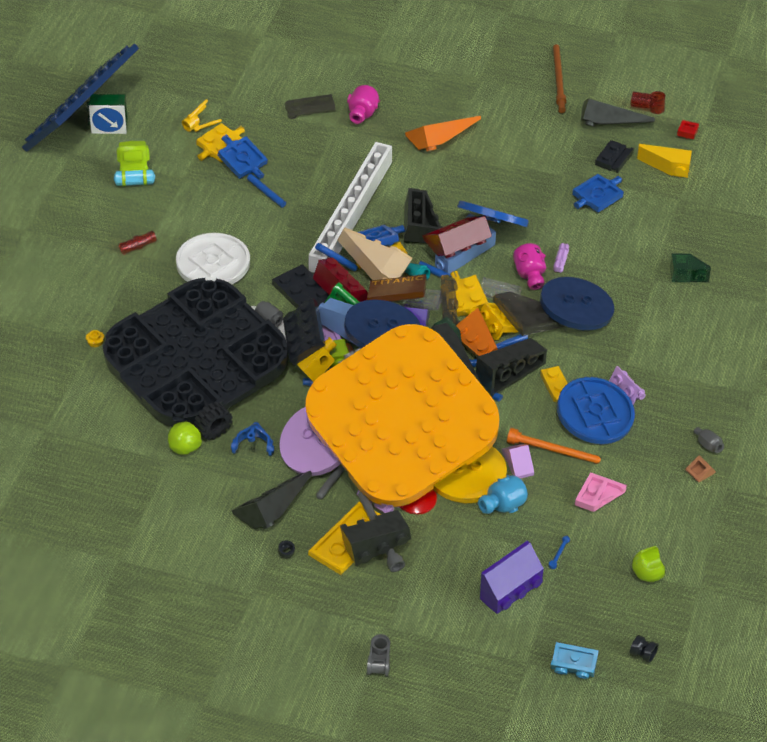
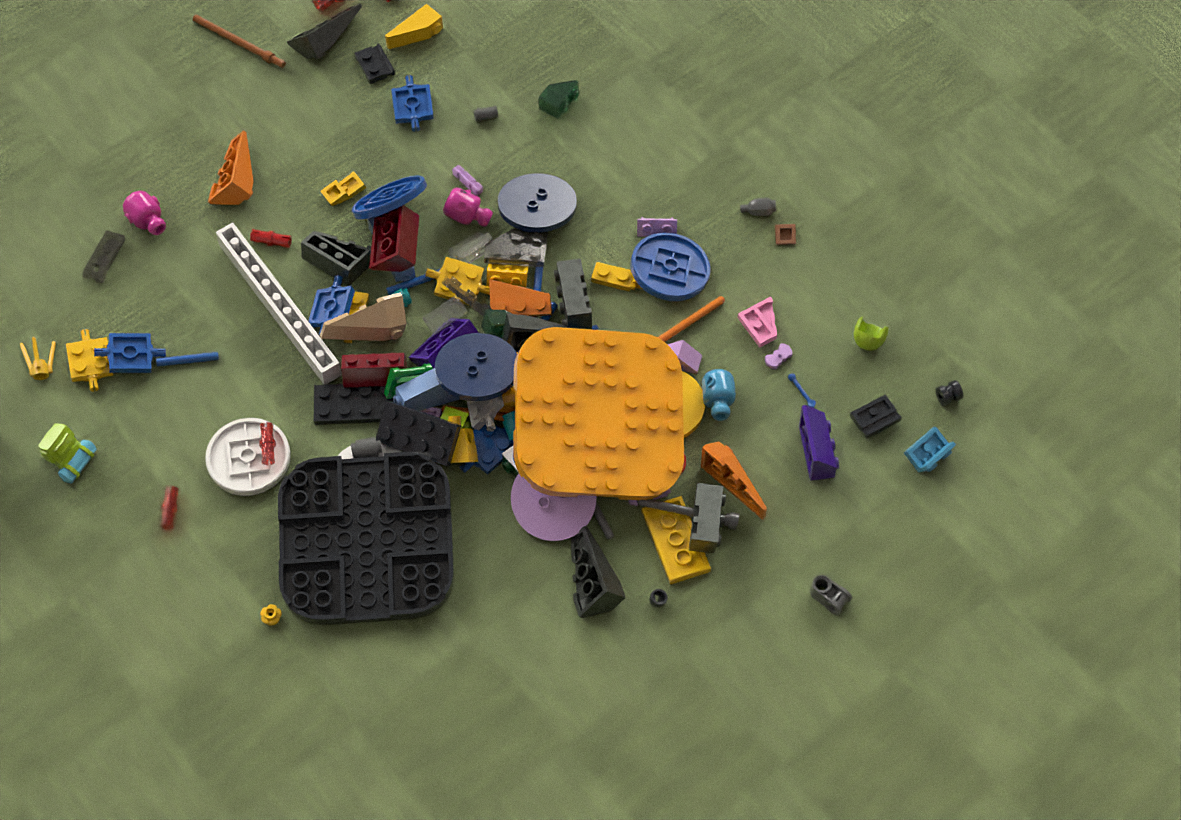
camera: 55 degrees left, 15 degrees up
lime hair [167,421,202,455] -> none
black tyre [194,402,233,440] -> none
blue helmet [231,422,274,456] -> none
blue bar [315,243,358,271] -> none
reddish brown tile [367,274,427,301] -> none
none -> red pin [250,229,292,248]
none -> clear red pin [259,422,276,465]
none -> yellow slope [320,172,367,206]
none -> dark grey pin [473,106,498,122]
none -> orange wedge [701,441,767,520]
none -> lavender piece [765,343,793,369]
none -> black plate [850,394,902,439]

